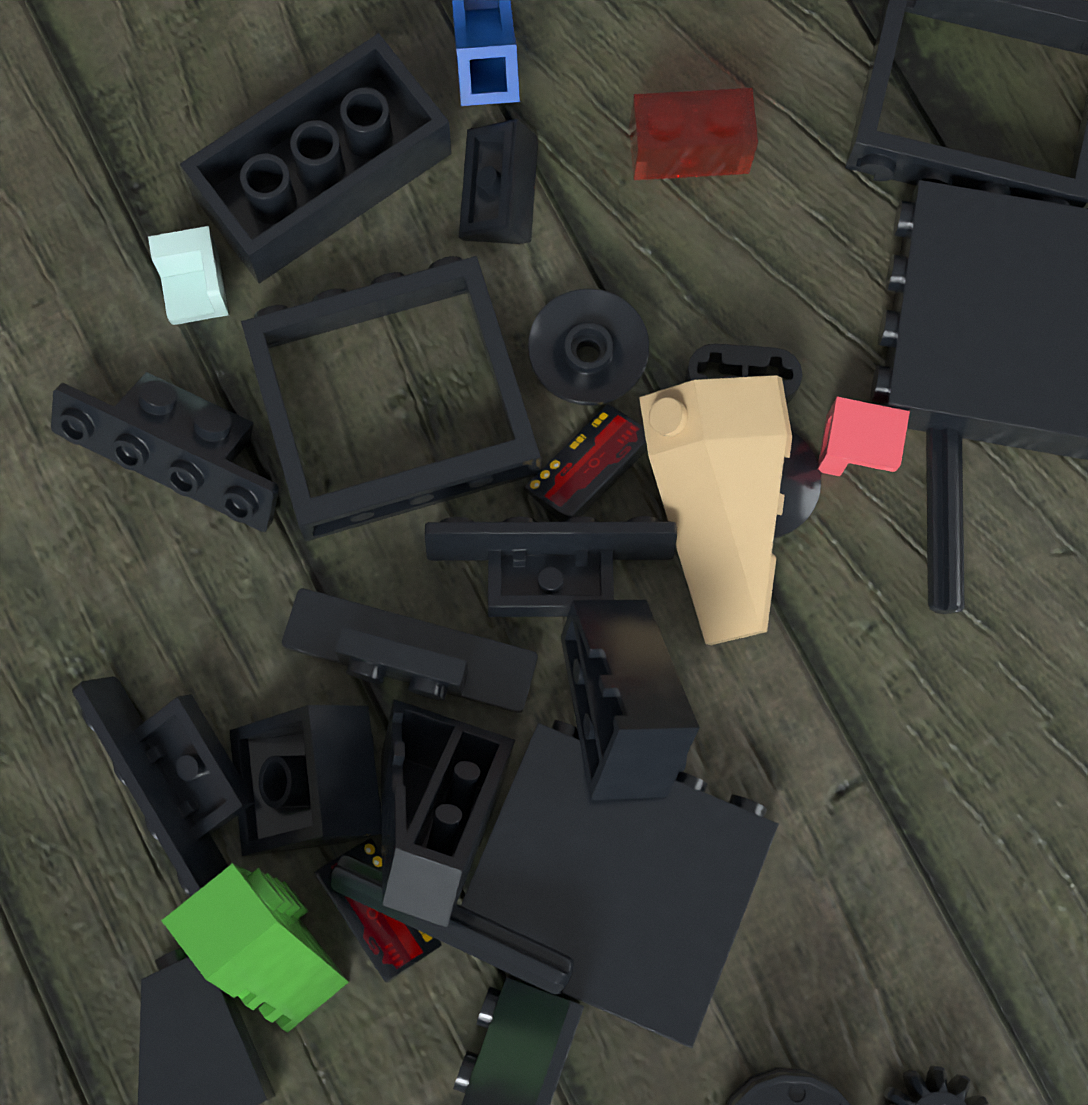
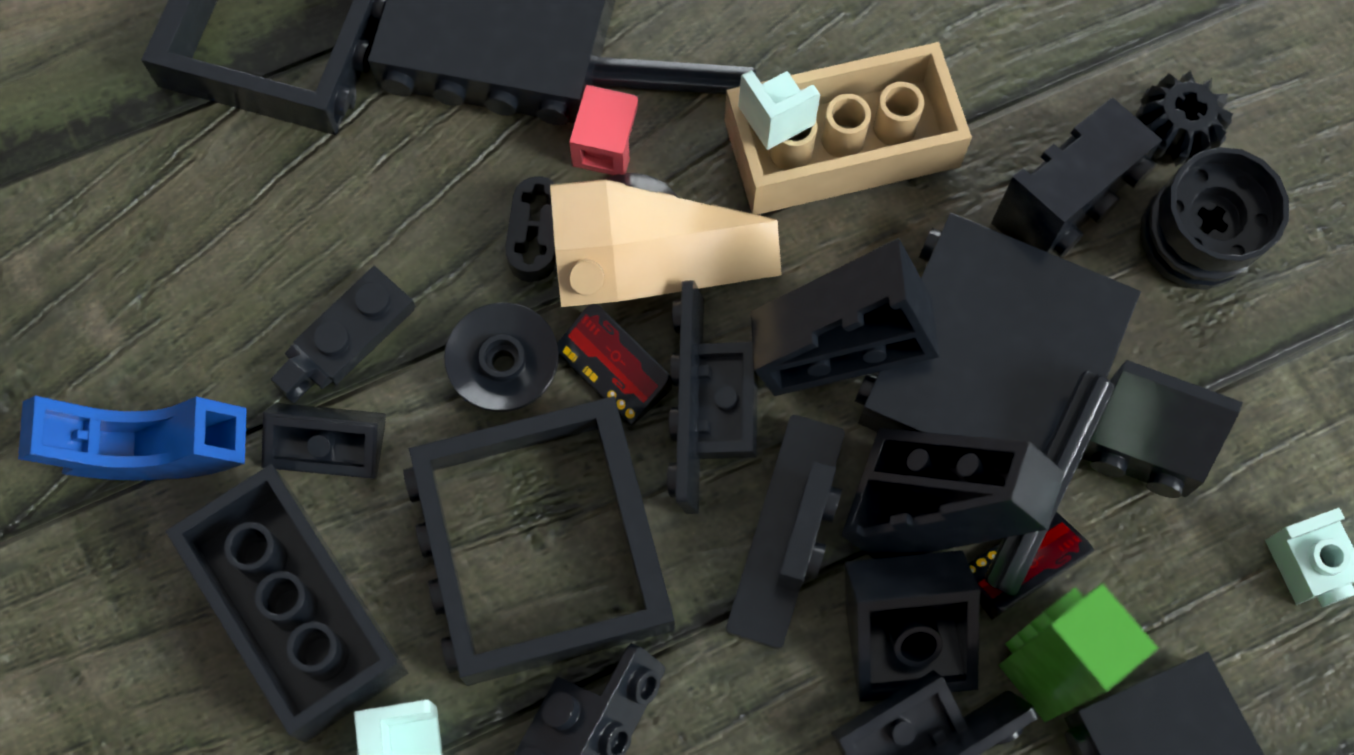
camera: 85 degrees left, 5 degrees down
clear red brick [629,88,758,180] -> none
none -> black hinge [271,265,416,404]
none -> tan brick [725,42,972,215]
none -> light aqua panel [738,70,820,150]
none -> black wedge [991,97,1162,258]

